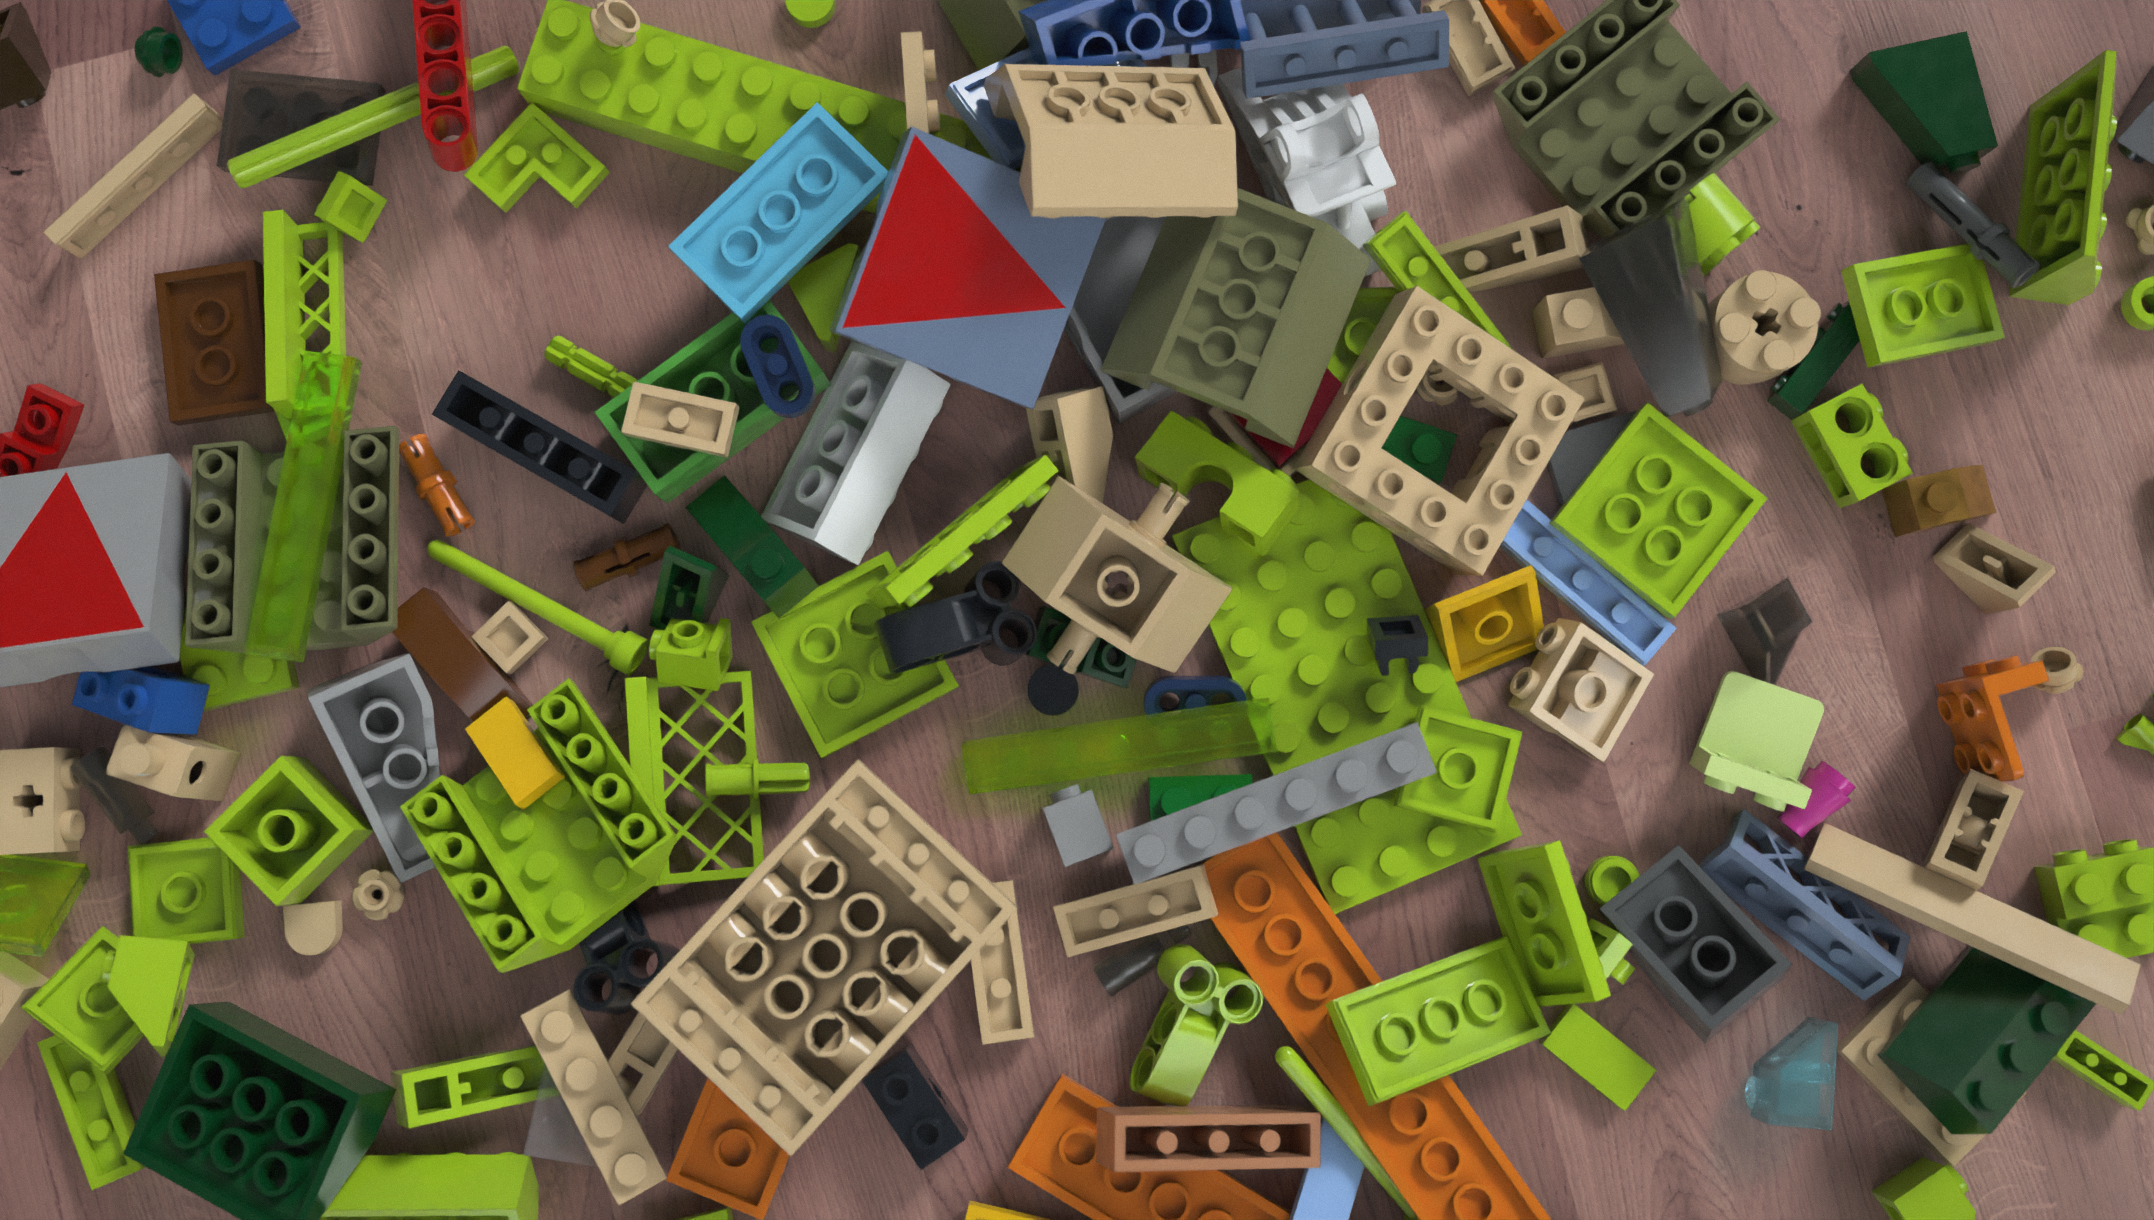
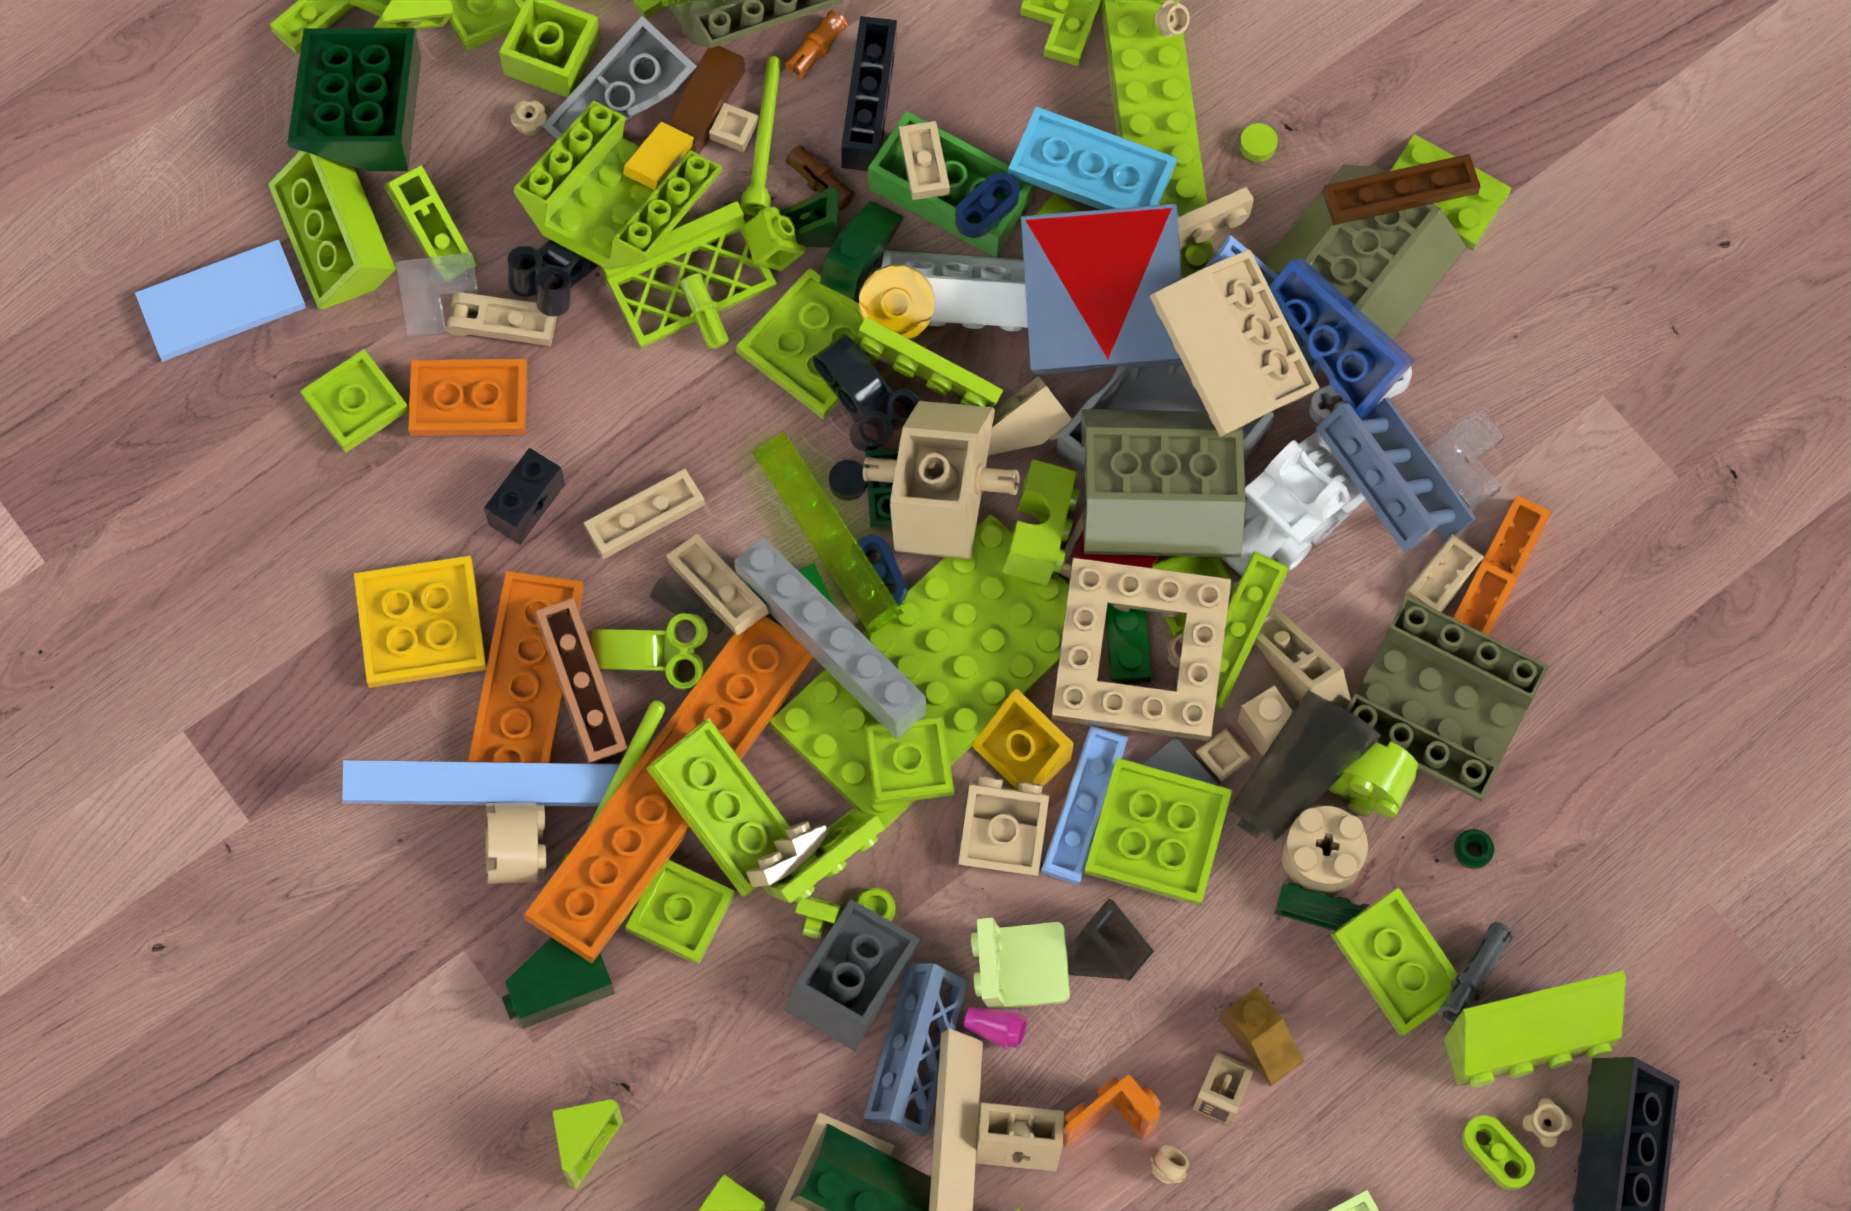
camera: 65 degrees right, 15 degrees down
tan tile [283,900,343,956] -> none
tan plate [520,988,667,1206] -> none
lime axle [544,336,637,398] -> none
tan wedge [631,759,1018,1156] -> none
light grey brick [1043,784,1114,867] -> none
black tile [1367,615,1428,676] -> none
lime tile [1538,1004,1657,1111] -> none
clear light blue slope [1745,1016,1838,1131] -> none
lime brick [1791,383,1913,509] -> none
dark green slope [1850,31,1998,175] -> none
none -> lime plate [625,860,735,966]
none -> tan slope [746,821,828,887]
none -> yellow tile [859,264,935,339]
none -> dark green plate [1453,829,1494,869]

